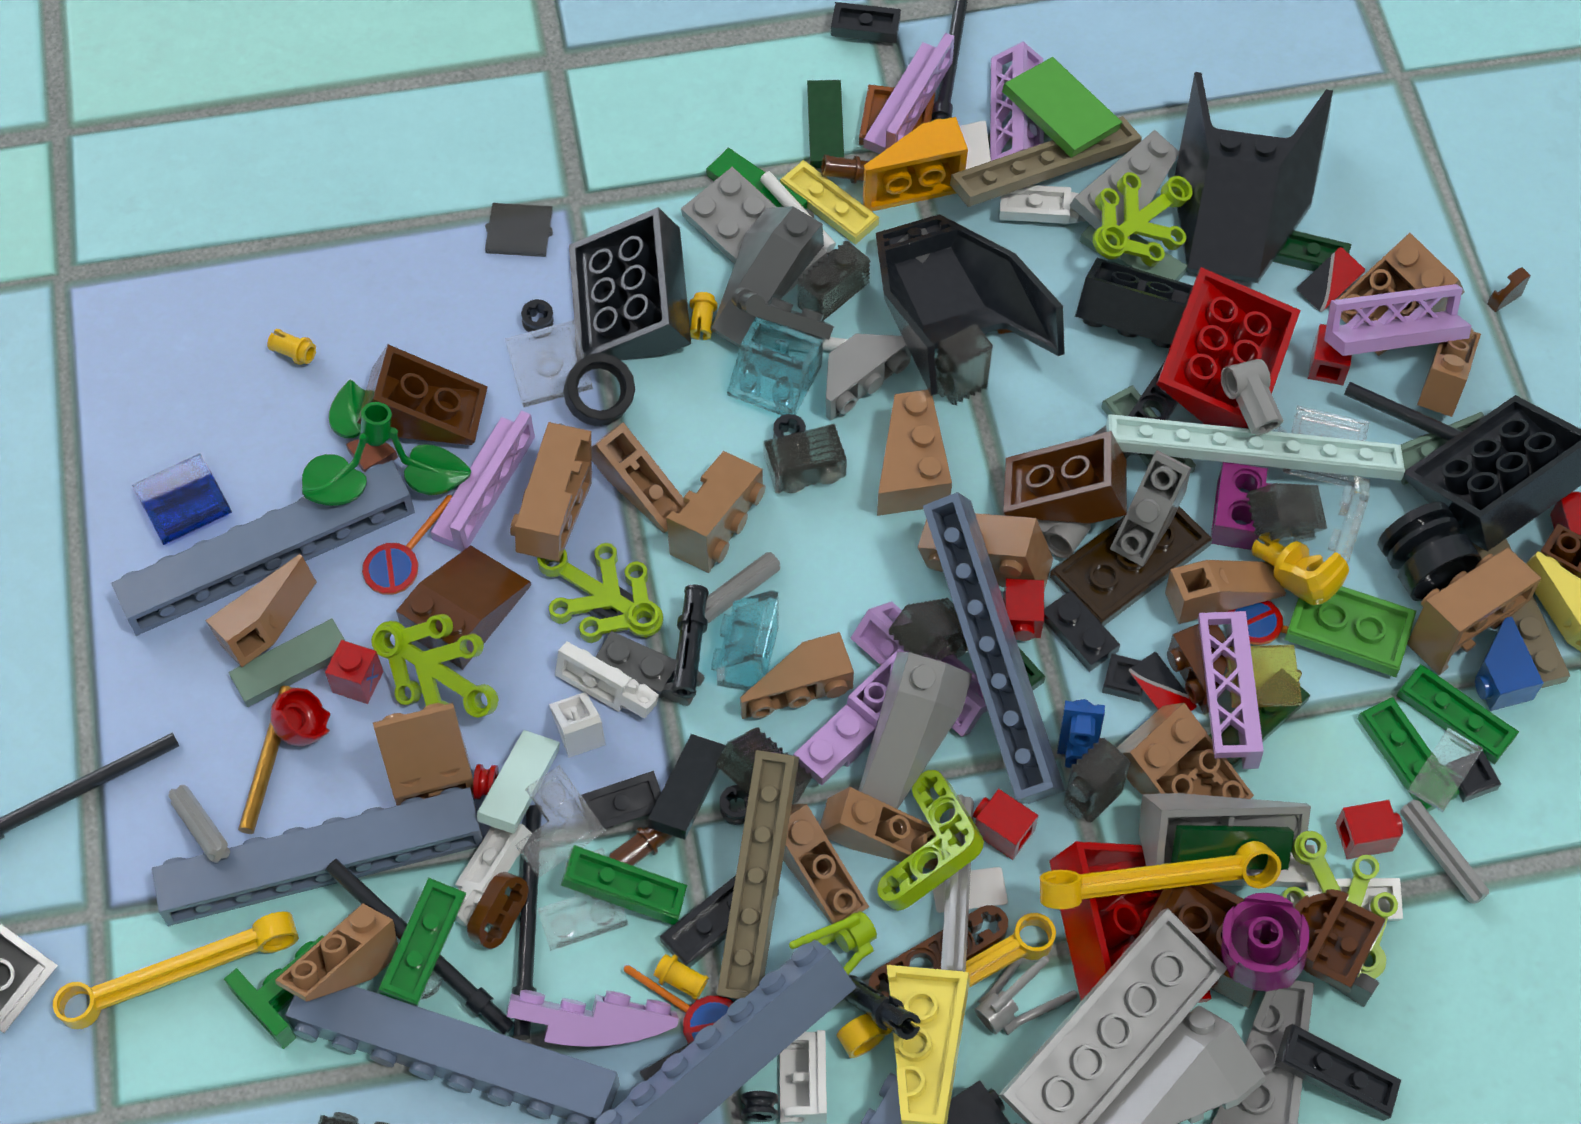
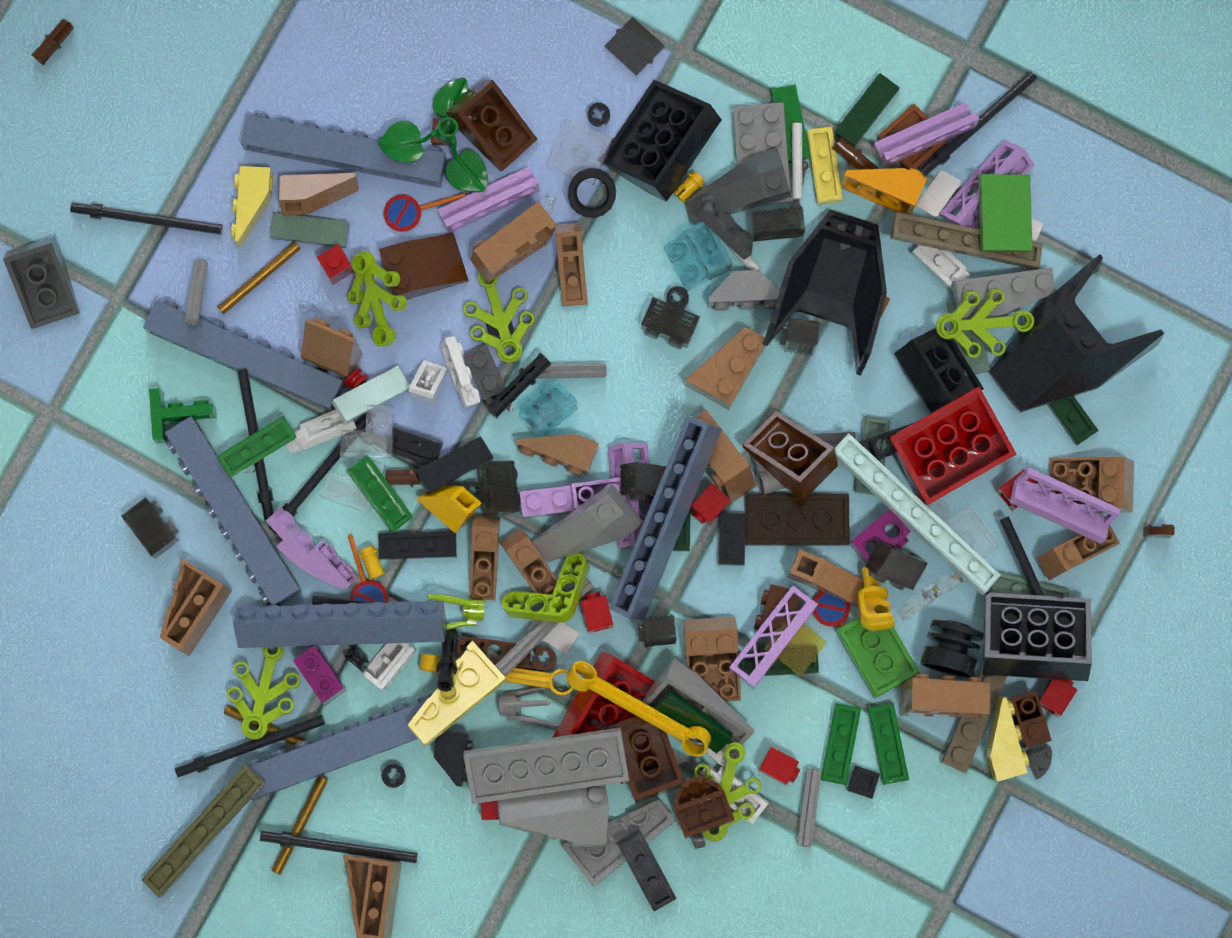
camera: 40 degrees right, 20 degrees up
yellow piece [53,911,299,1029] -> none
clear blue slope [132,453,232,545] -> none
yellow pin [267,329,316,365] -> none
red hair [270,688,330,747] -> none
medium nougat slope [275,904,398,1002] -> none
reddish brown beam [467,872,529,949] -> none
medium nougat wedge [666,451,766,573] -> none
dark tan plate [717,750,799,999] -> none
black plate [831,2,901,43] -> none
blue hips [1057,699,1105,770] -> none
black tile [1102,653,1143,702] -> none
light grey slope [1110,450,1191,567] -> none
sticker [1129,652,1197,711] -> none
light grey piece [1221,359,1284,436] -> none
magenta brick [1221,893,1309,991] -> none
sticker [1297,247,1365,312] -> none
clear slope [1408,728,1483,812] -> none
blue slope [1475,616,1544,711] -> none
none -> light yellow slope [231,166,273,247]
none -> yellow slope [417,486,481,533]

